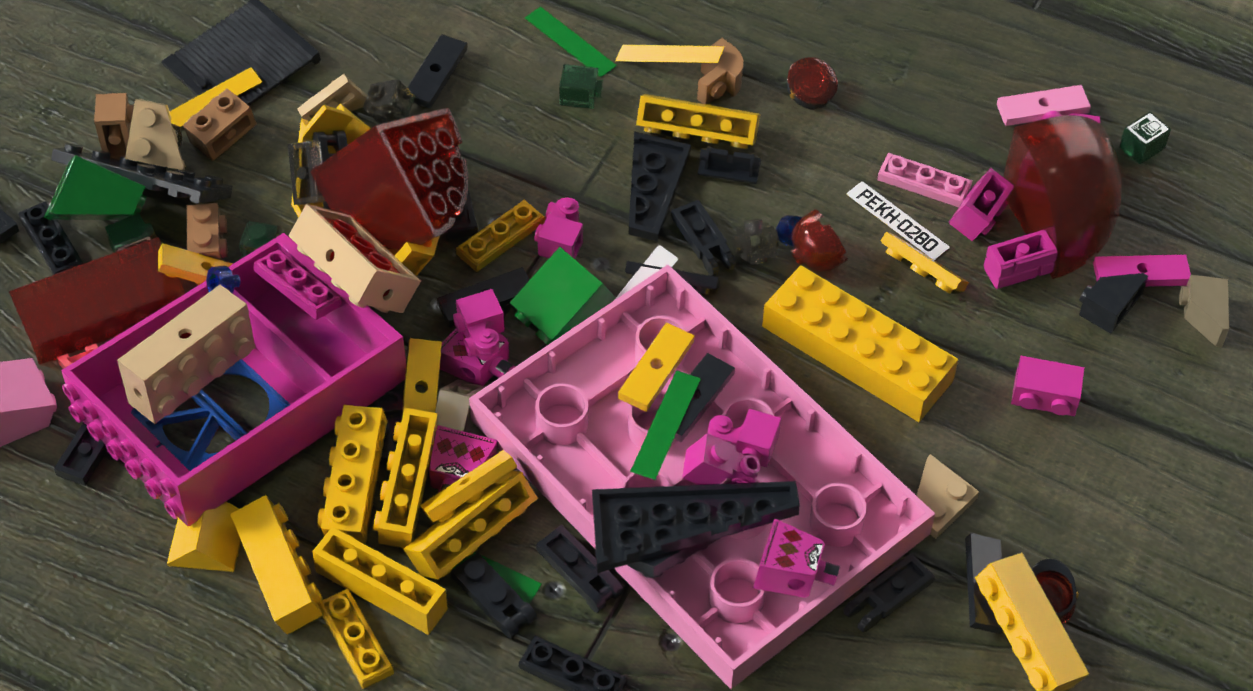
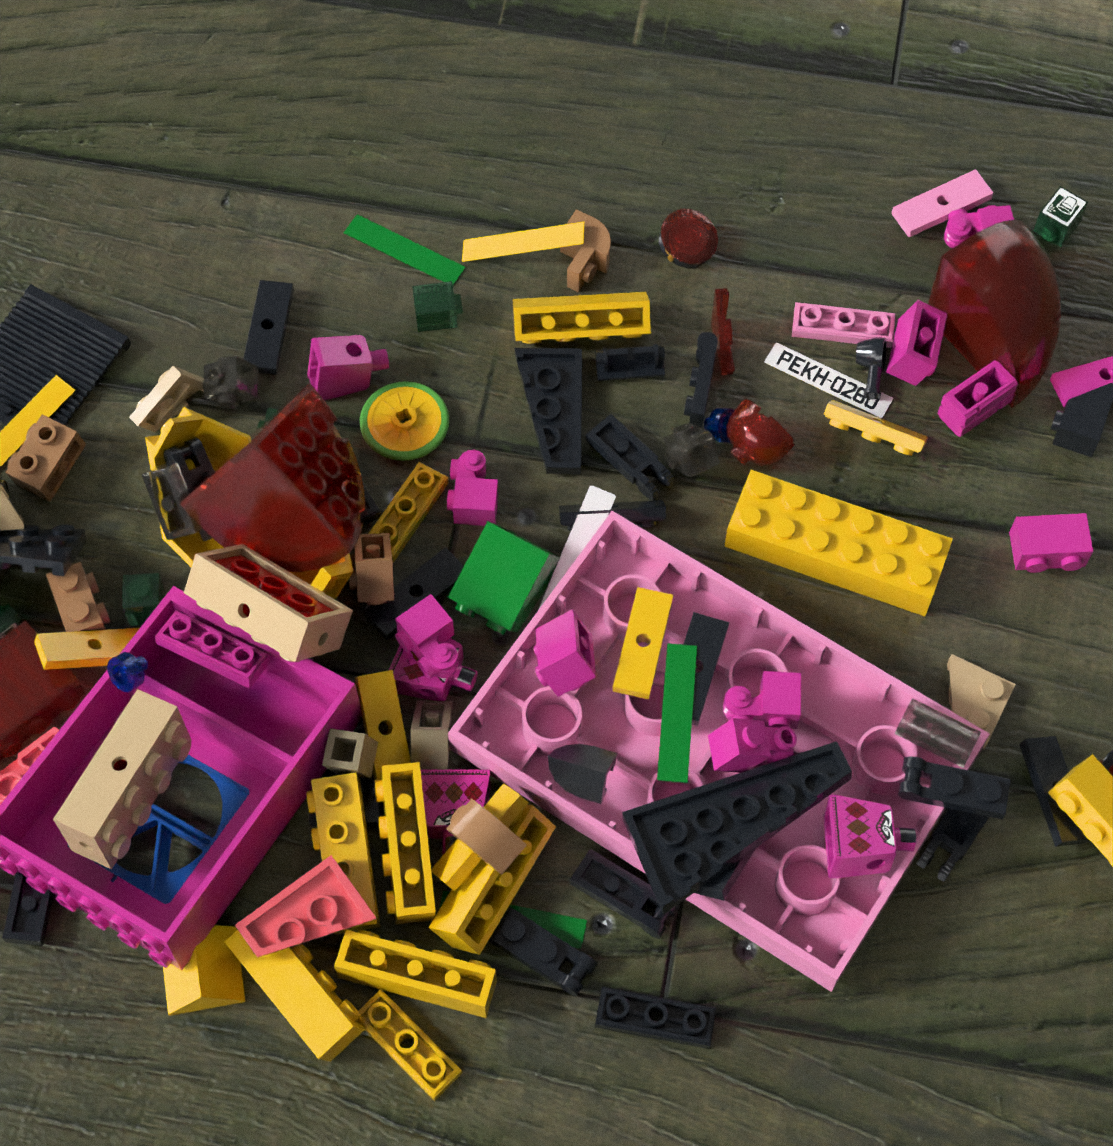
camera: 15 degrees left, 10 degrees up
none -> coral wing [235,855,377,958]
none -> dark pink torso [307,335,389,402]
none -> dark tan brick [322,729,378,779]
none -> medium nougat brick [349,533,394,605]
none -> yellow wheel [360,381,449,461]
none -> medium nougat brick [446,798,527,874]
none -> dark pink brick [534,609,596,697]
none -> black brick [548,744,617,804]
none -> black plate [684,332,718,432]
none -> clear red tile [711,288,735,375]
none -> black bar [856,337,887,400]
none -> clear smoke brick [895,698,981,768]
none -> black plate [898,756,1010,820]

